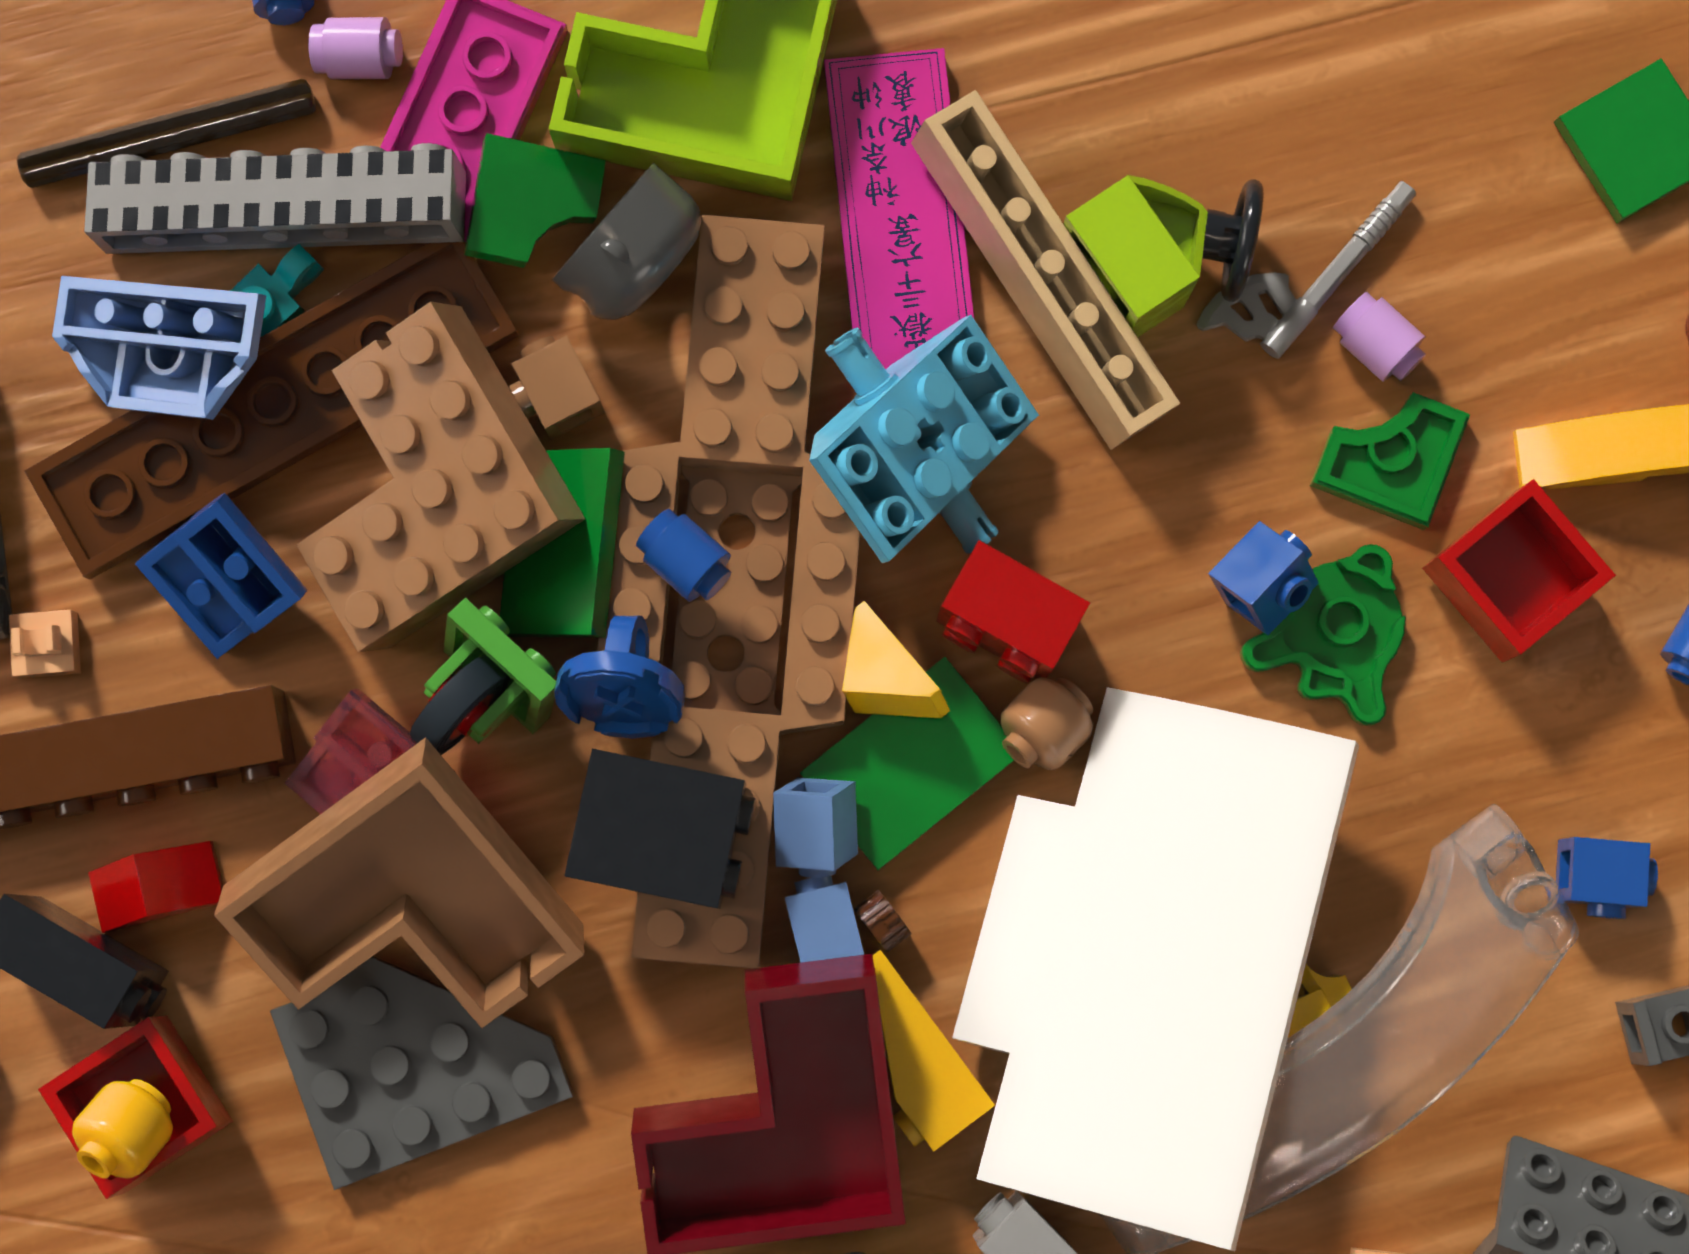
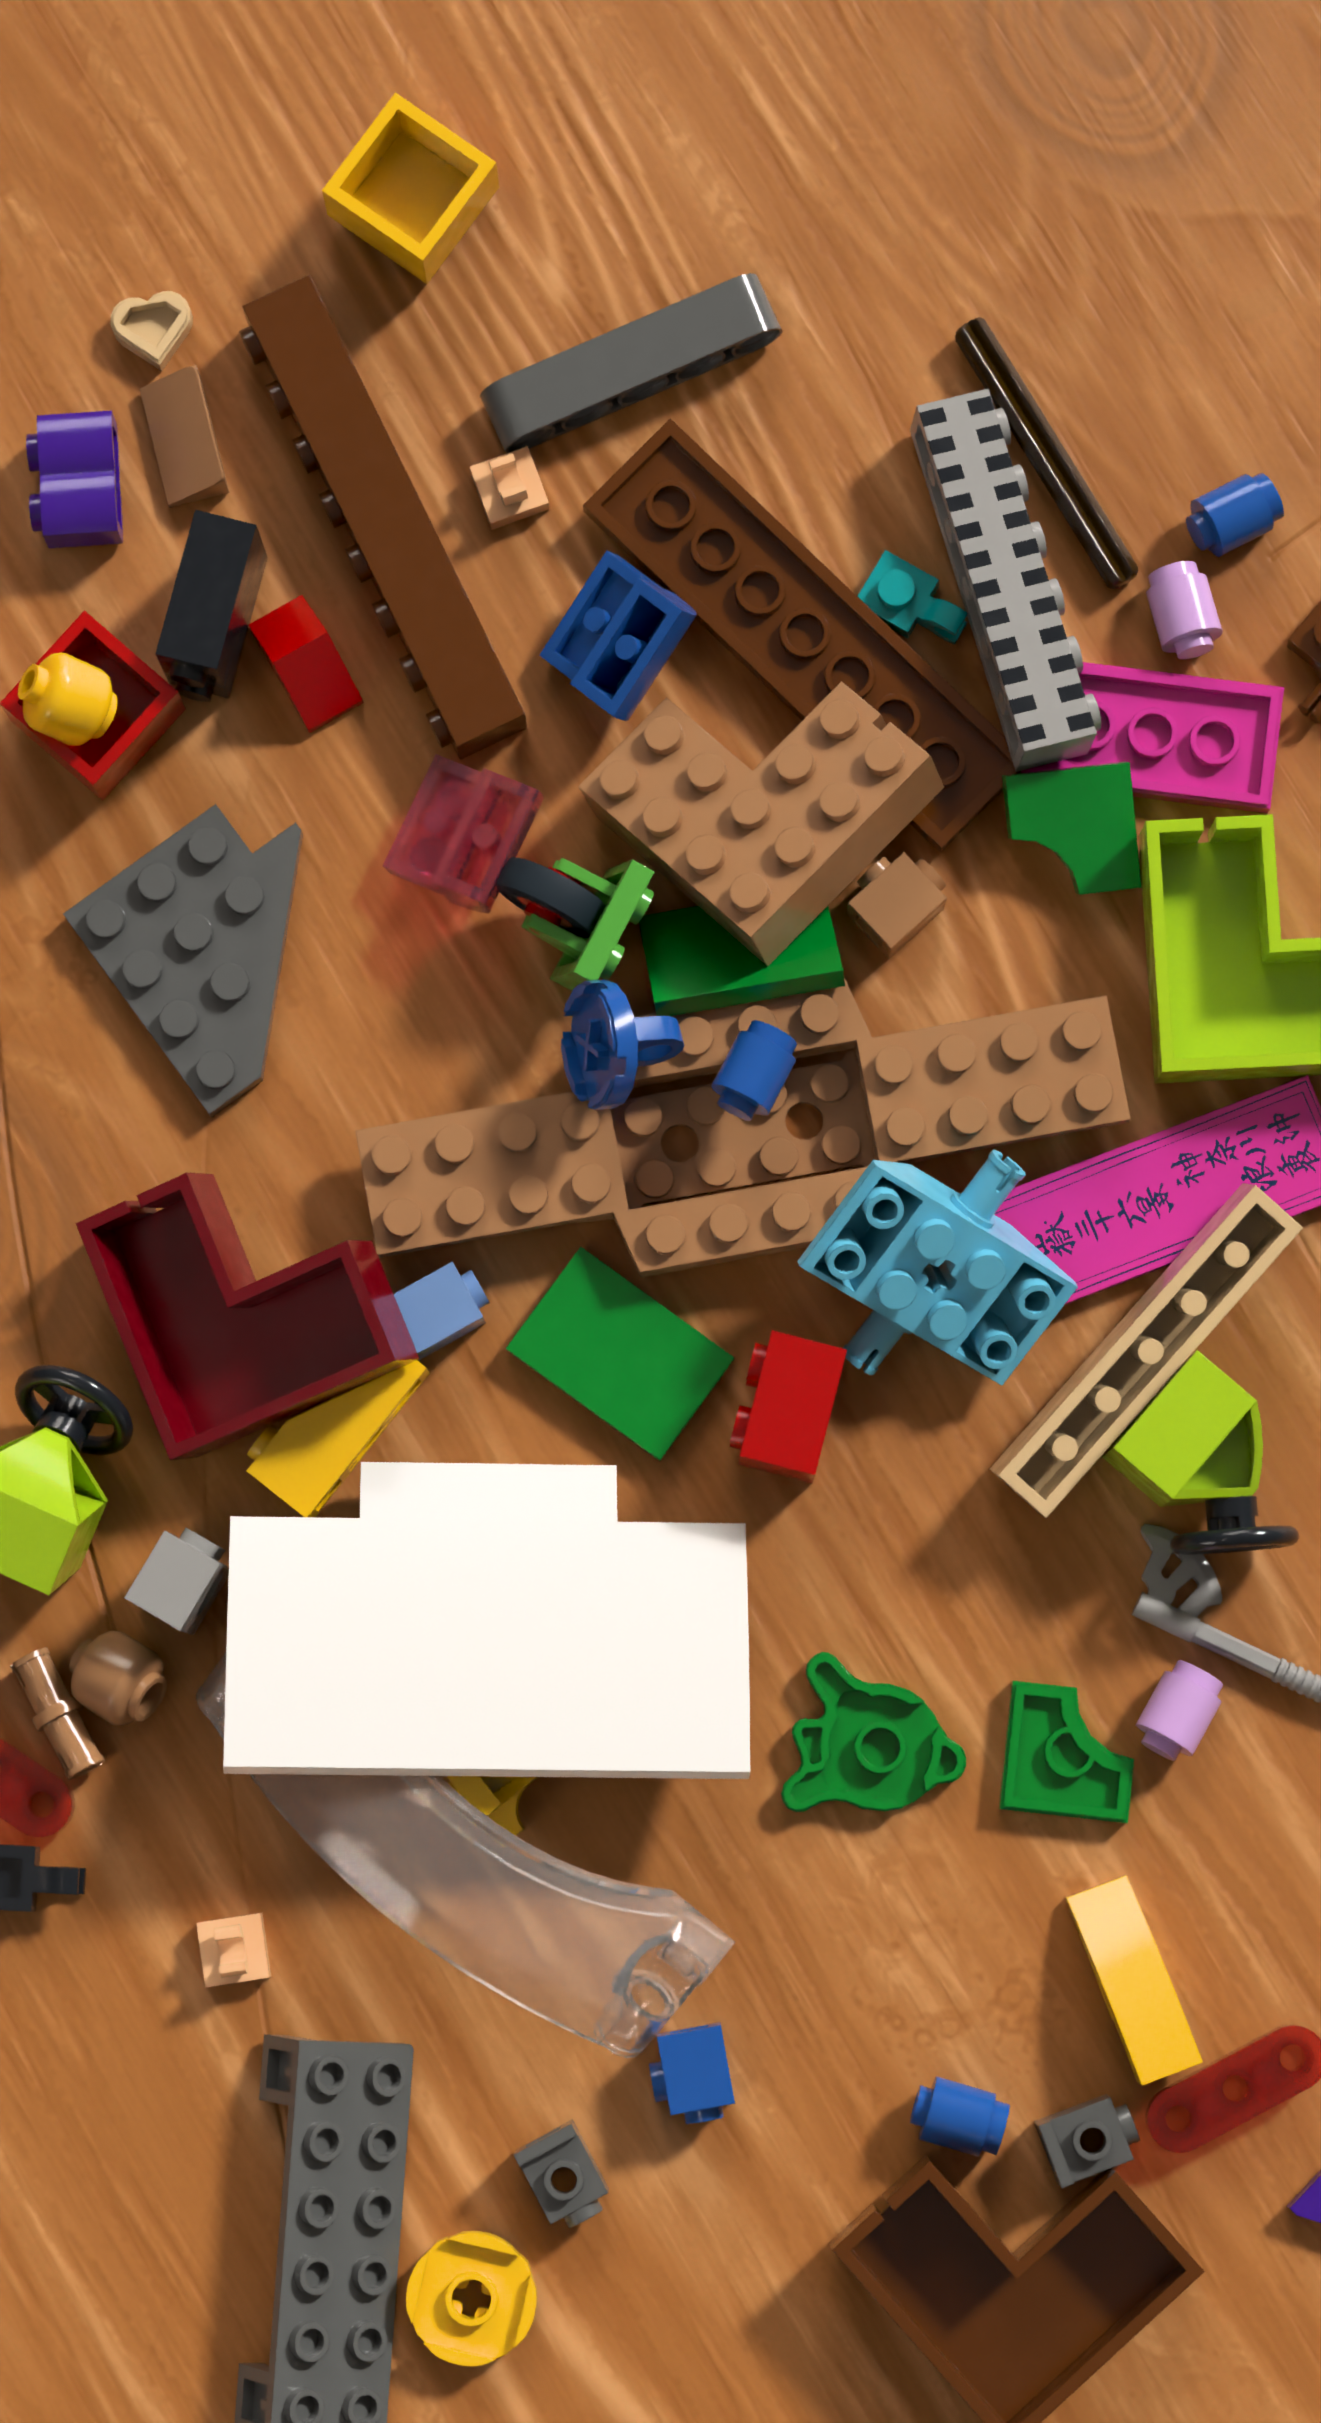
camera: 80 degrees right, 0 degrees up
medium blue wedge [52,276,266,420] -> none
medium nougat piece [214,737,584,1028] -> none
dark grey piece [552,163,701,320] -> none
black brick [564,748,756,909] -> none
medium blue brick [773,777,858,878] -> none
yellow slope [842,601,950,719] -> none
reddish brown axle [854,890,912,952] -> none
medium nougat head [1001,677,1093,770] -> none
brick [1208,521,1319,635] -> none
red piece [1422,479,1616,663] -> none

